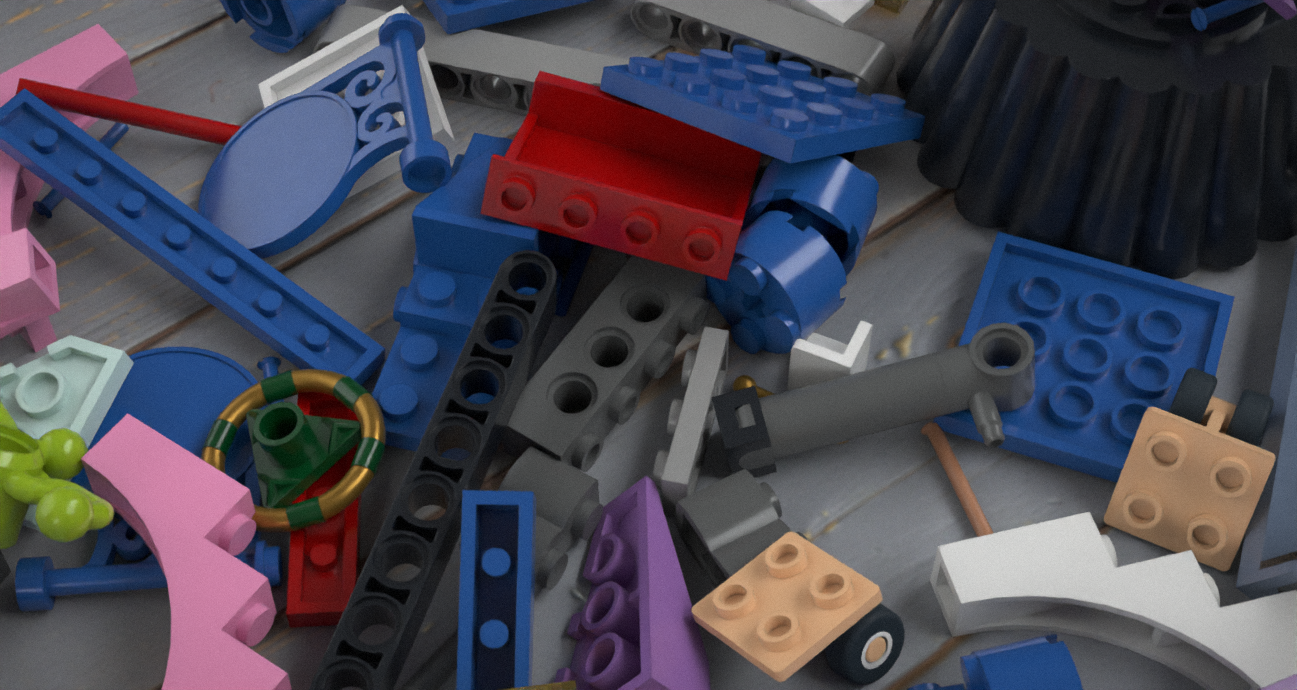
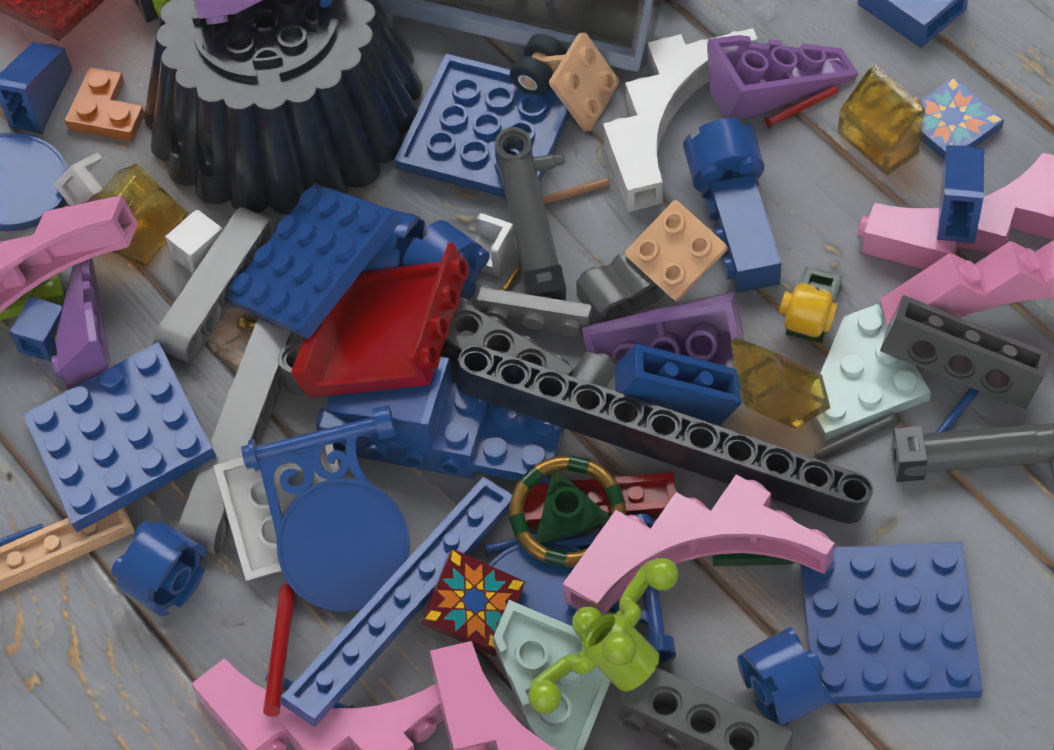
camera: 85 degrees left, 5 degrees up
none -> tile [420,549,526,657]

